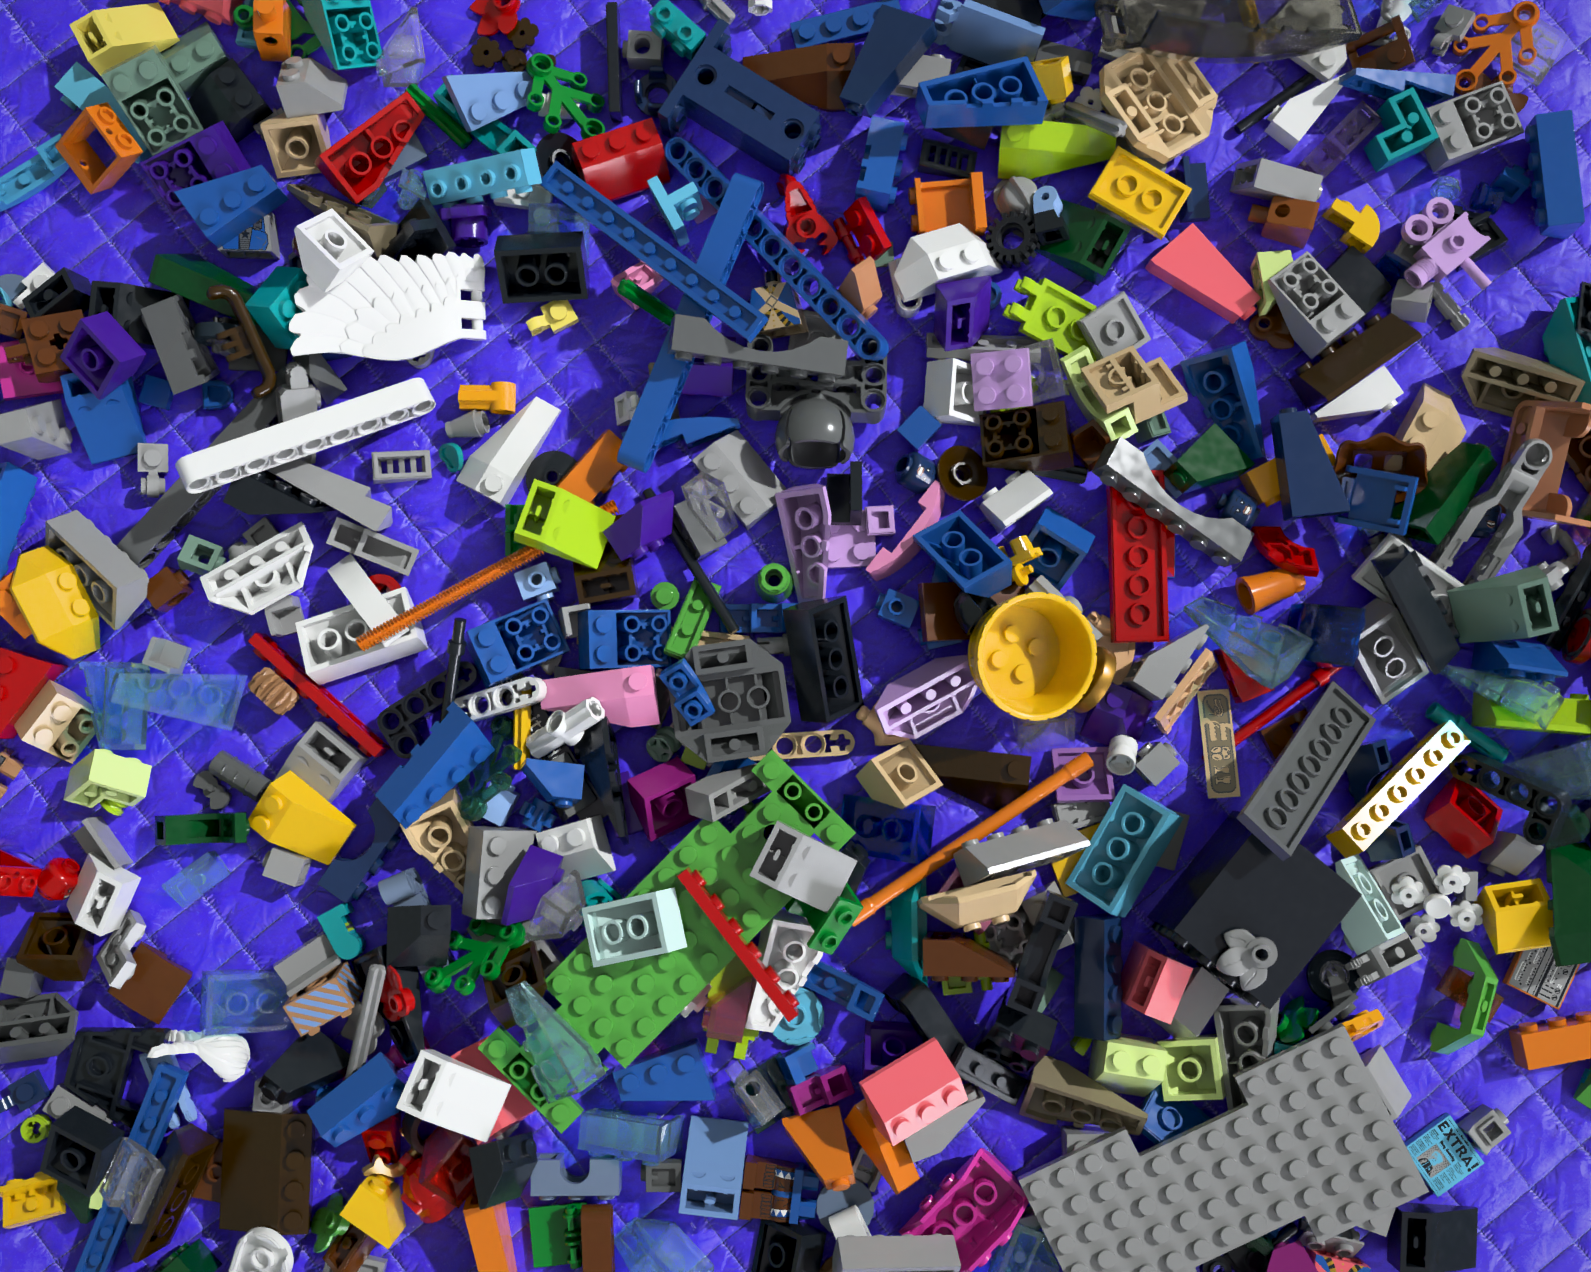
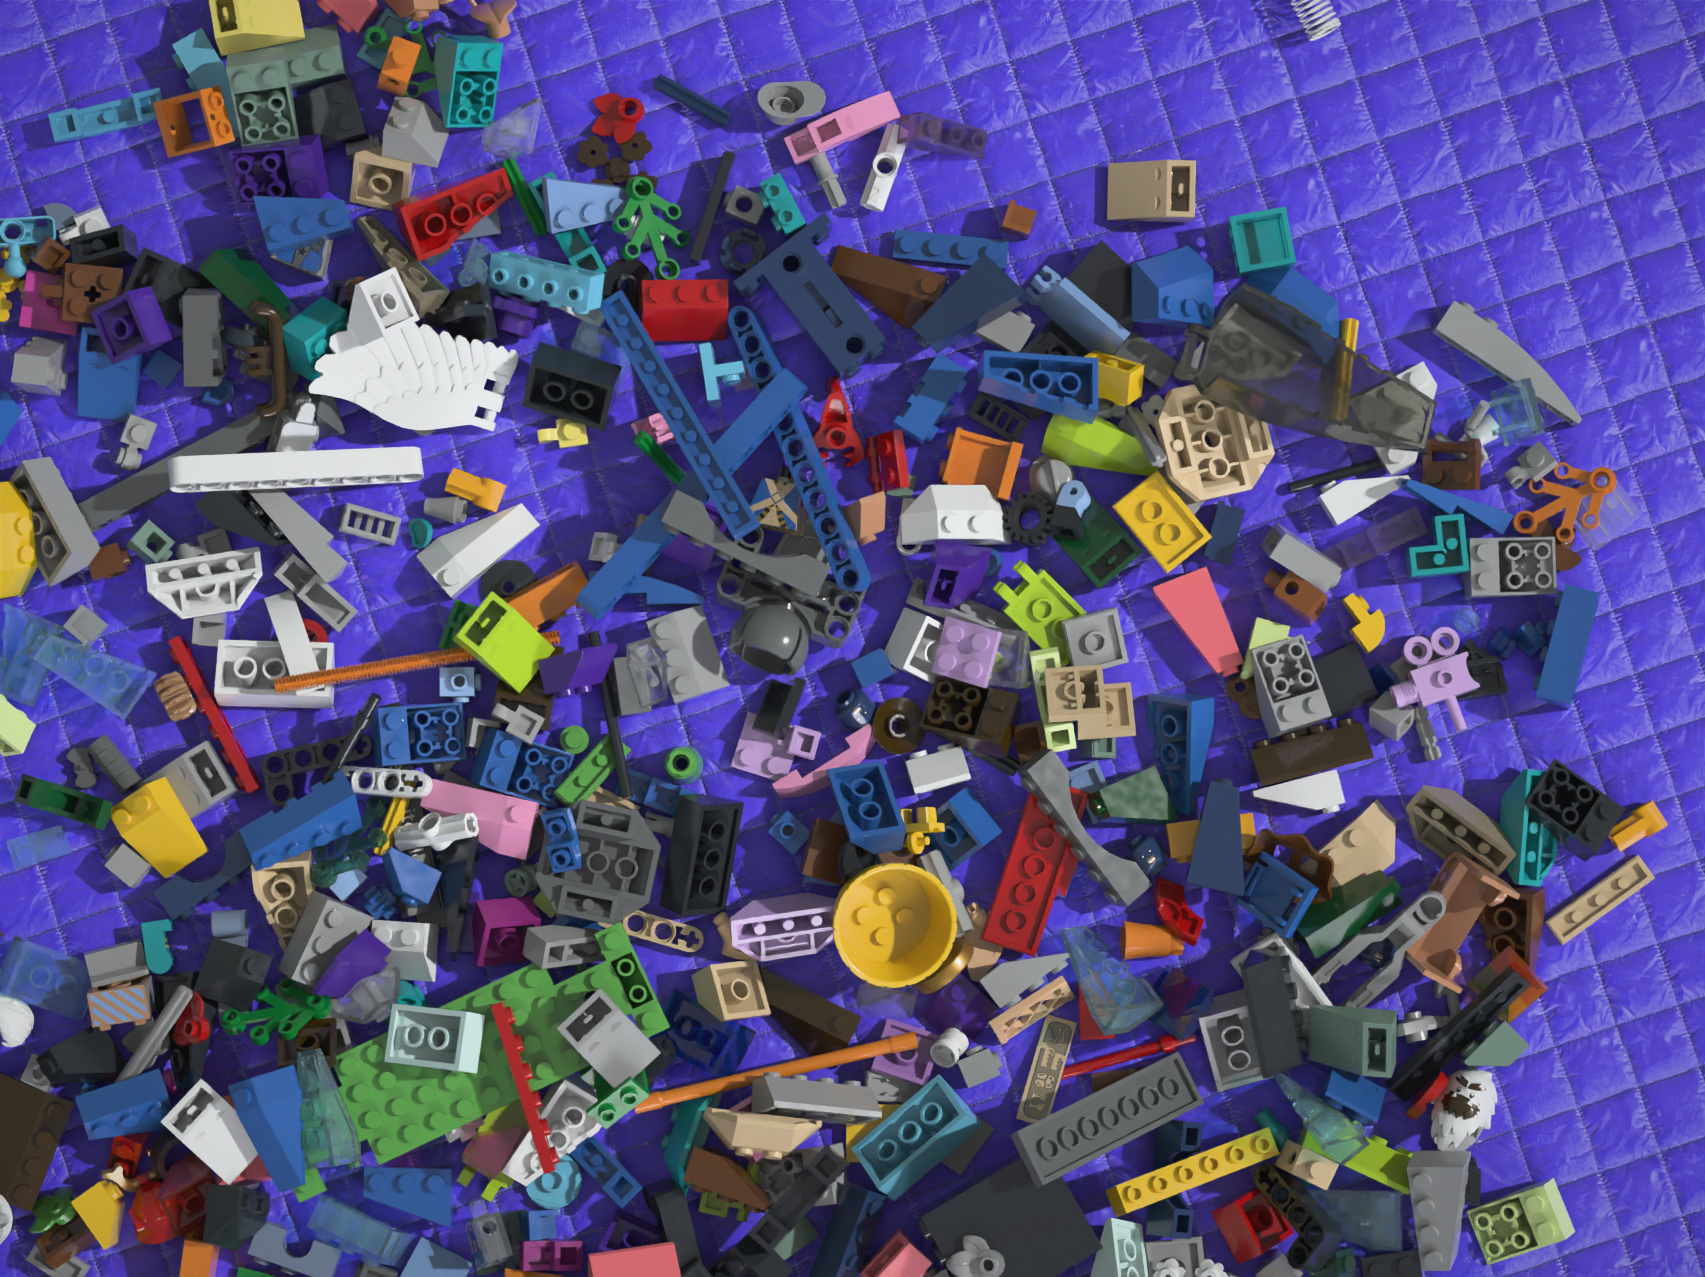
camera: 20 degrees right, 0 degrees up
lavender wedge [775,483,832,603] -> none
none -> blue wedge [228,1065,306,1193]
none -> light grey plate [492,703,545,745]
none -> tan torso [1275,1139,1339,1191]

